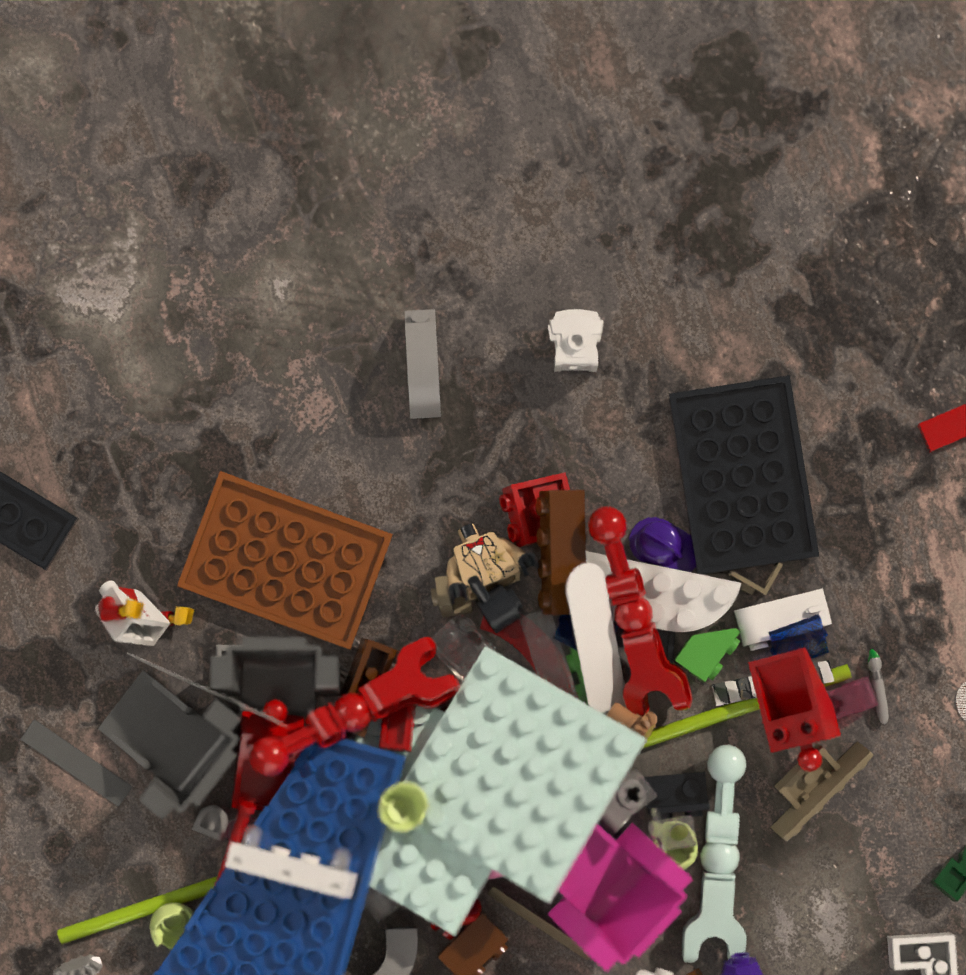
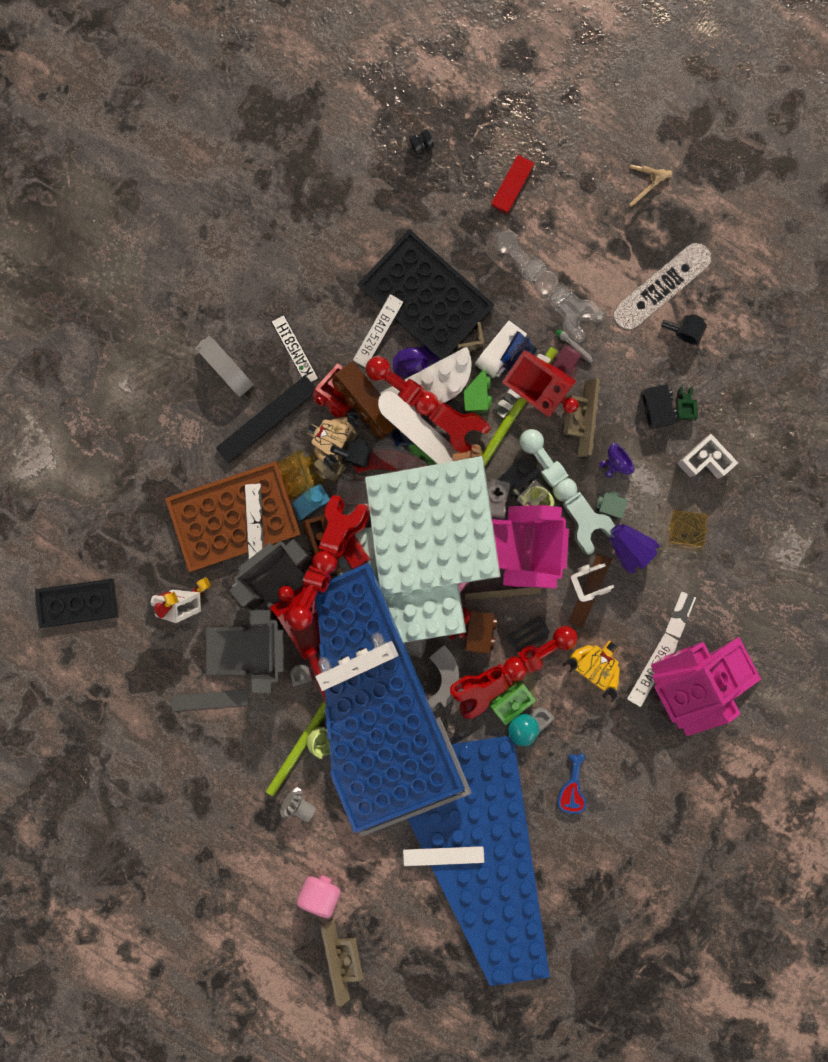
camera: 30 degrees left, 0 degrees up
white sticker [126,652,287,727] -> none
yellowish green hair [378,782,429,832] -> none
white piece [548,309,604,372] -> none
none -> black tile [216,375,316,464]
none -> white sticker [245,484,264,559]
none -> sticker [271,314,319,382]
none -> clear yellow plate [278,450,322,499]
none -> dark azure slope [291,484,330,522]
none -> white sticker [353,294,403,368]
none -> black wheel [409,129,434,155]
none -> clear piece [494,230,606,343]
none -> sand green brick [595,491,628,520]
none -> dark purple hair [599,443,635,478]
none -> black brick [641,384,677,430]

